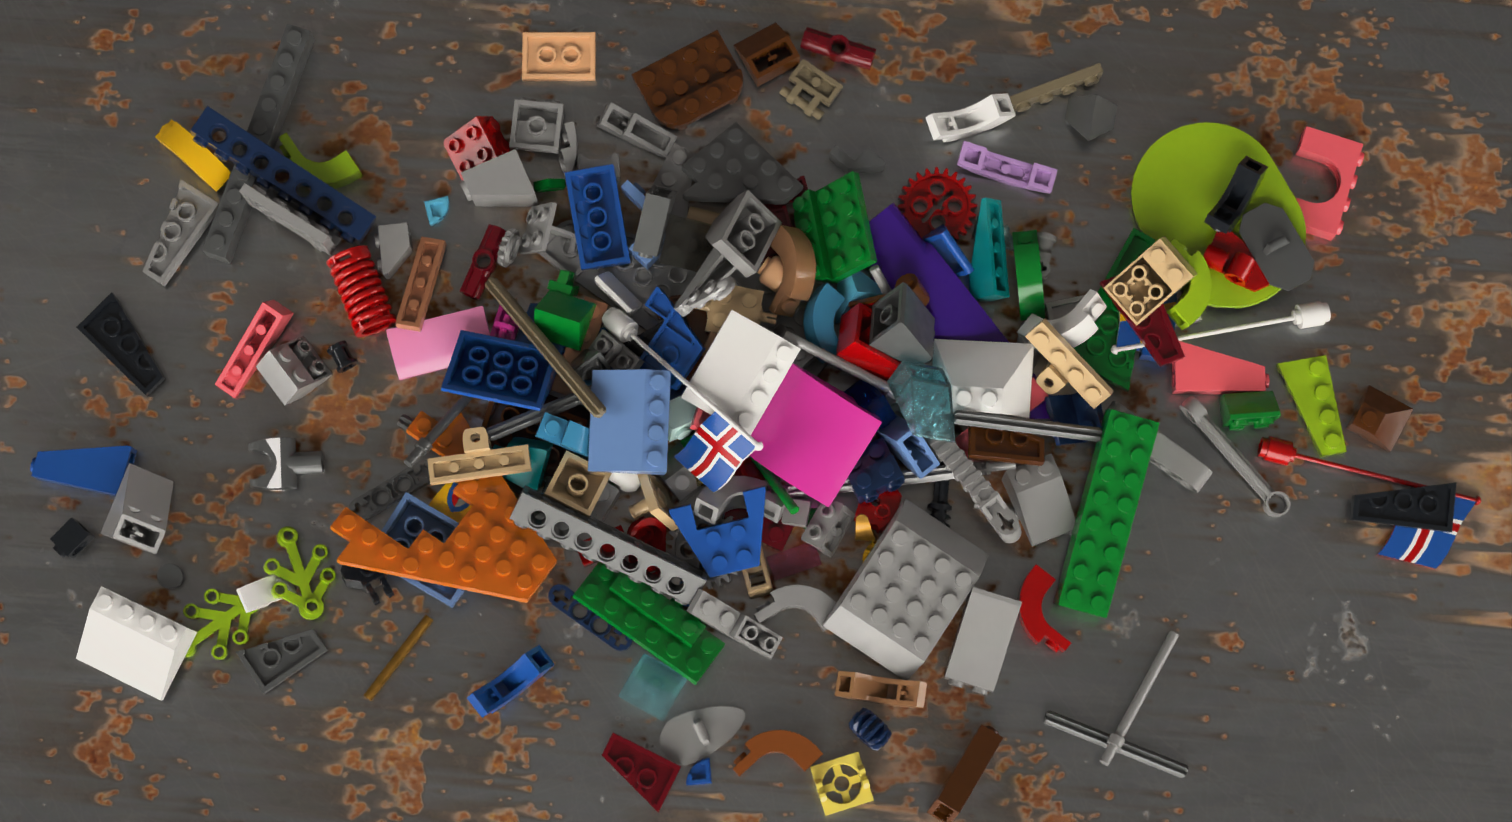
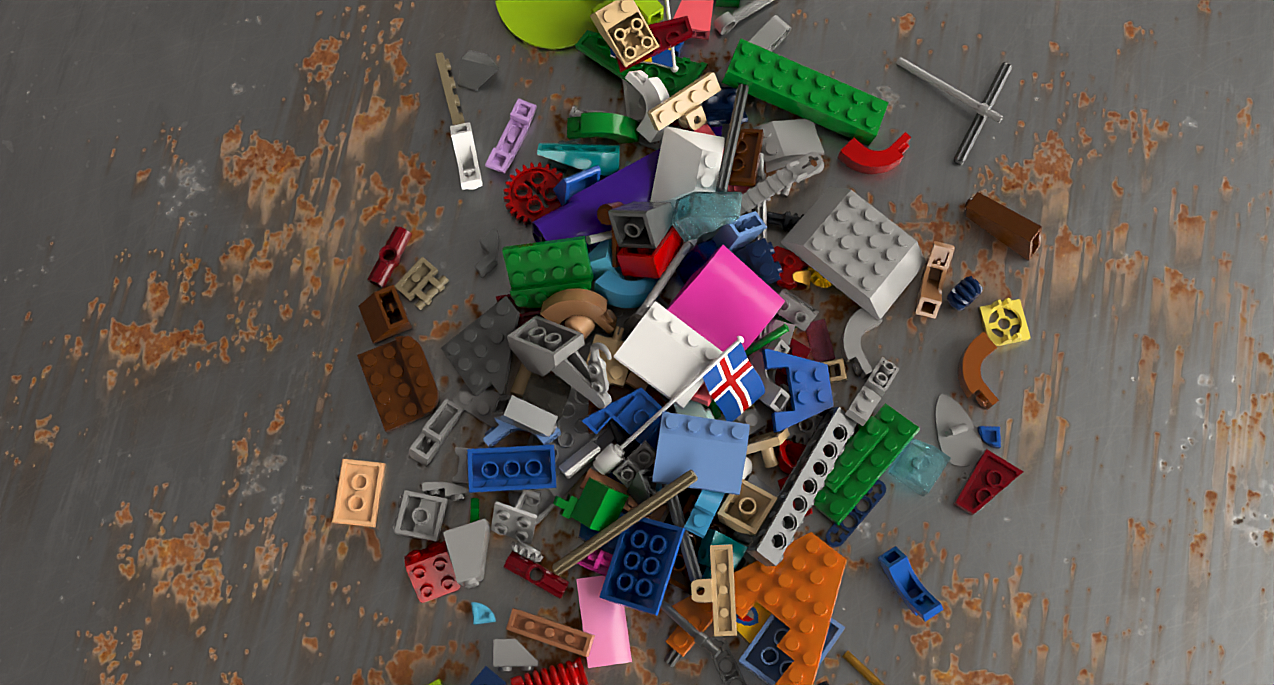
camera: 85 degrees left, 5 degrees down
light grey slope [943,587,1022,696] -> none

